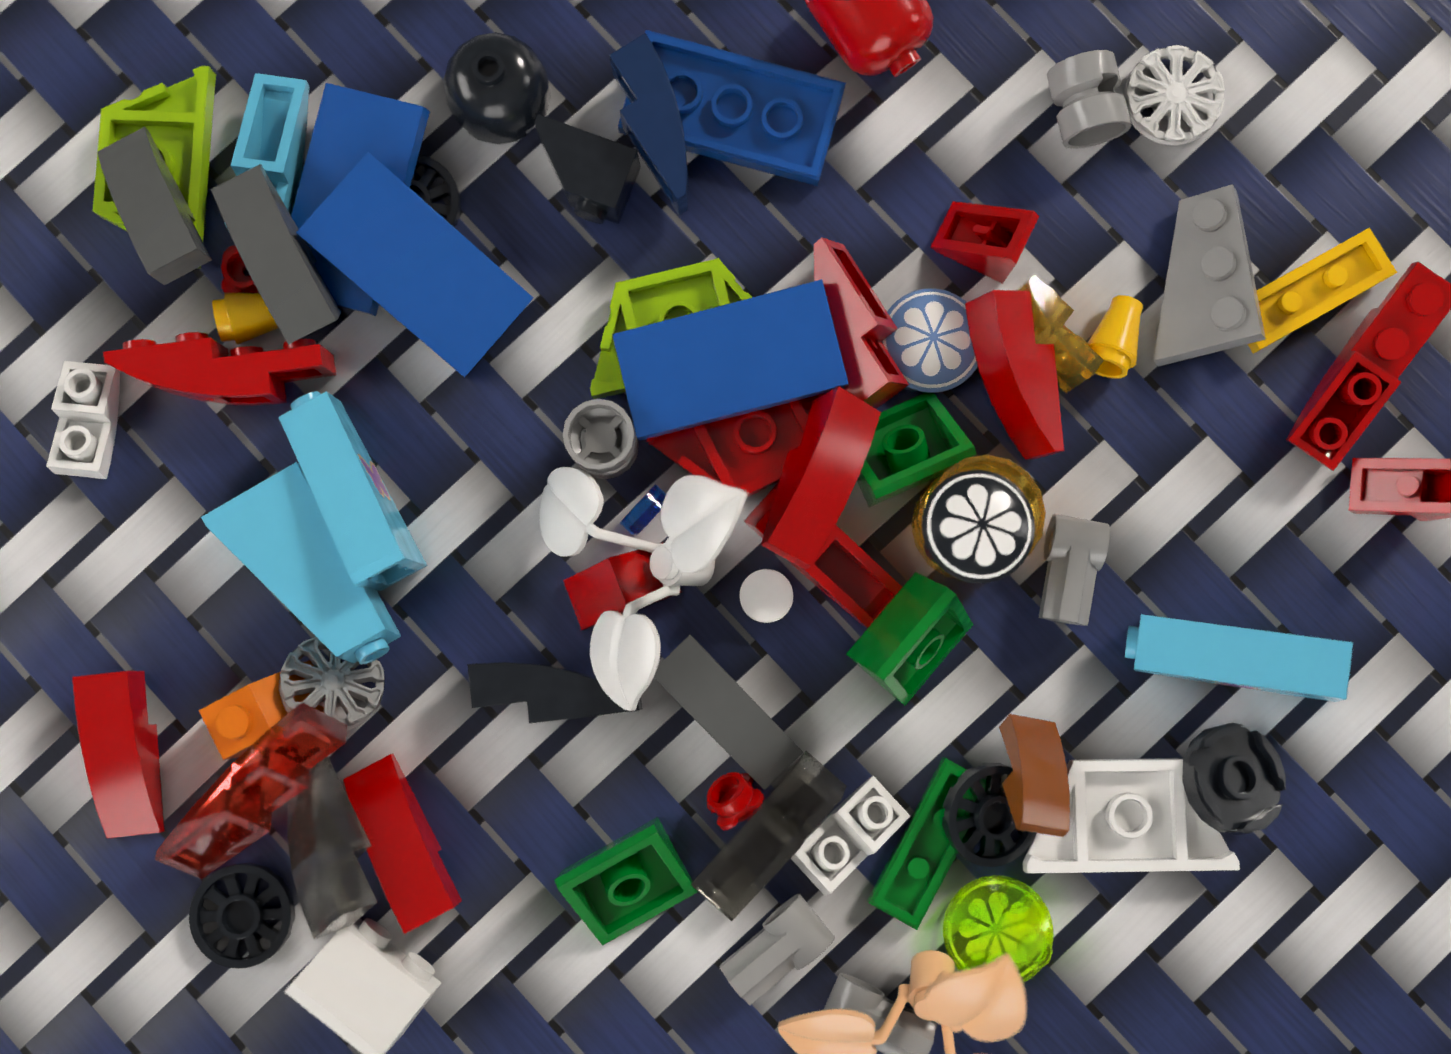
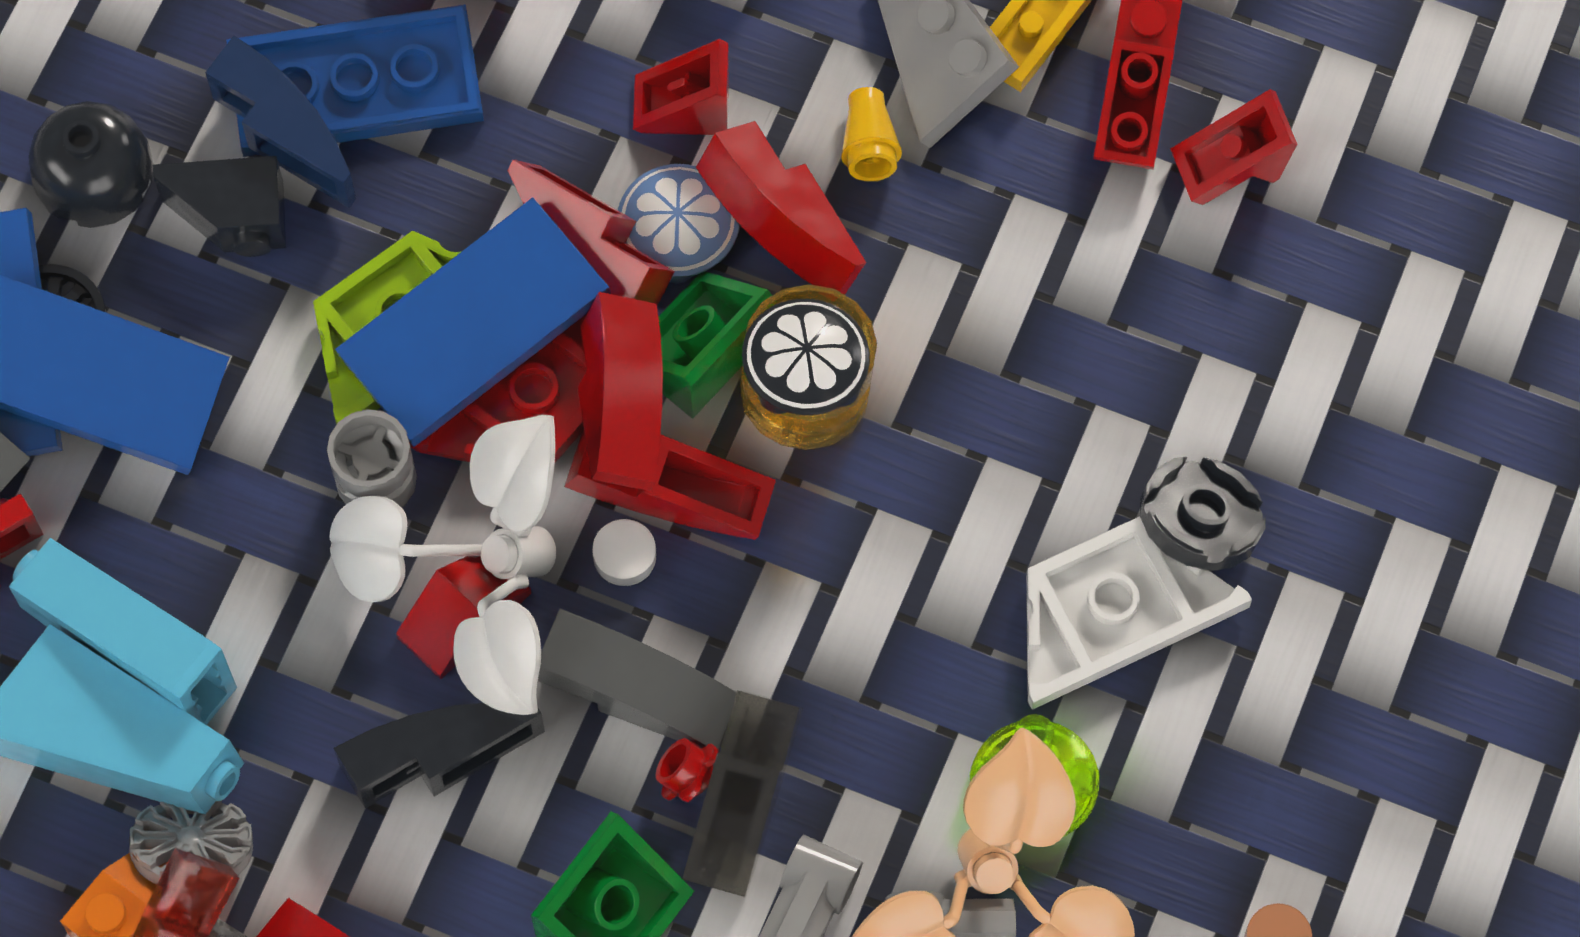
camera: 30 degrees left, 15 degrees down
clear blue tile [620,484,666,535] -> none
white slope [788,776,910,896] -> none
green slope [846,572,973,706] -> none
green tile [867,757,986,930] -> none
black wheel [942,763,1037,867] -> none
dark orange slope [999,714,1070,837] -> none
clear yellow slope [1017,275,1104,393] -> none
light grey piece [1039,514,1110,626] -> none
medium azure slope [1125,614,1353,702] -> none

